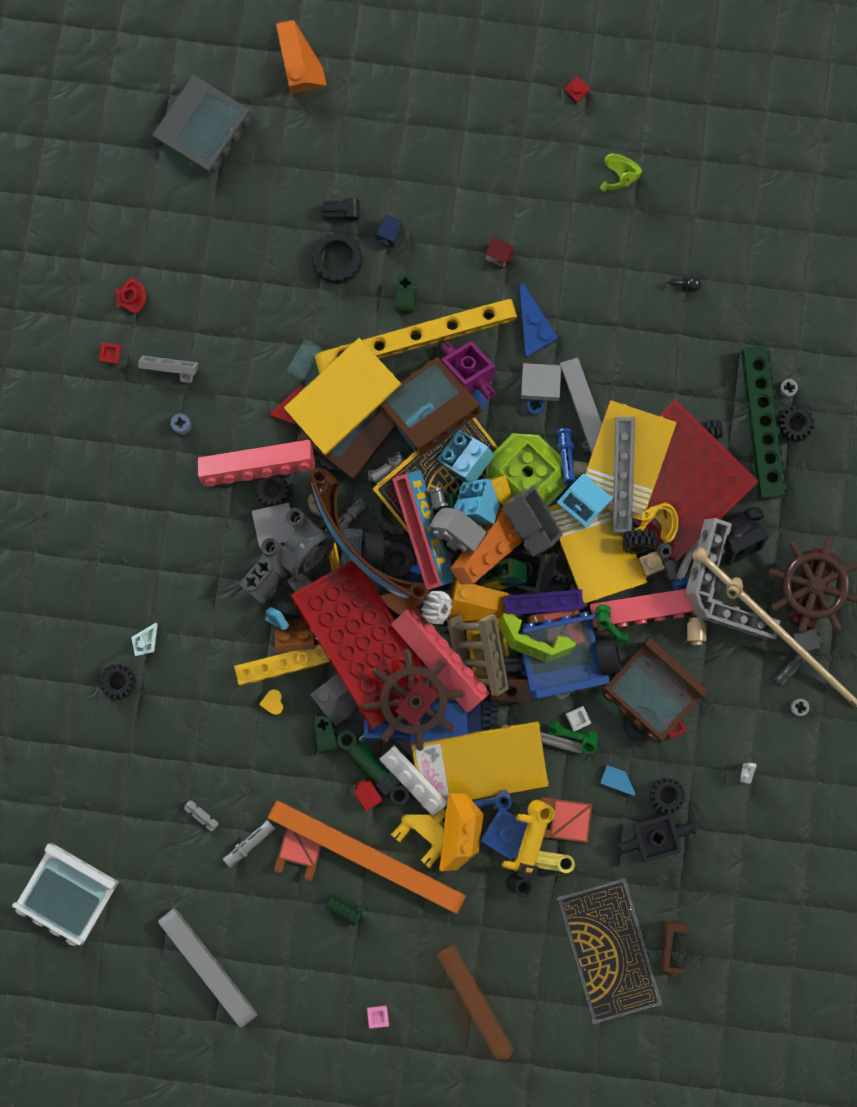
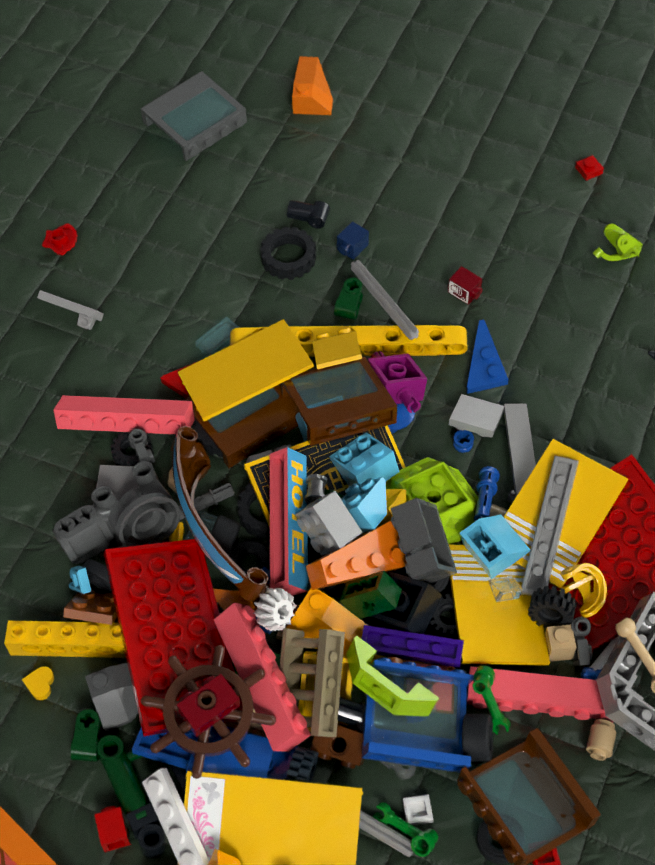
camera: 15 degrees right, 25 degrees down
red plate [99,342,122,365] -> none
sand blue wheel [171,414,191,435] -> none
none -> dark grey plate [128,429,155,463]
none -> yellow slope [312,328,362,369]
none -> light grey axle [351,260,419,340]
none -> clear slope [488,576,523,602]

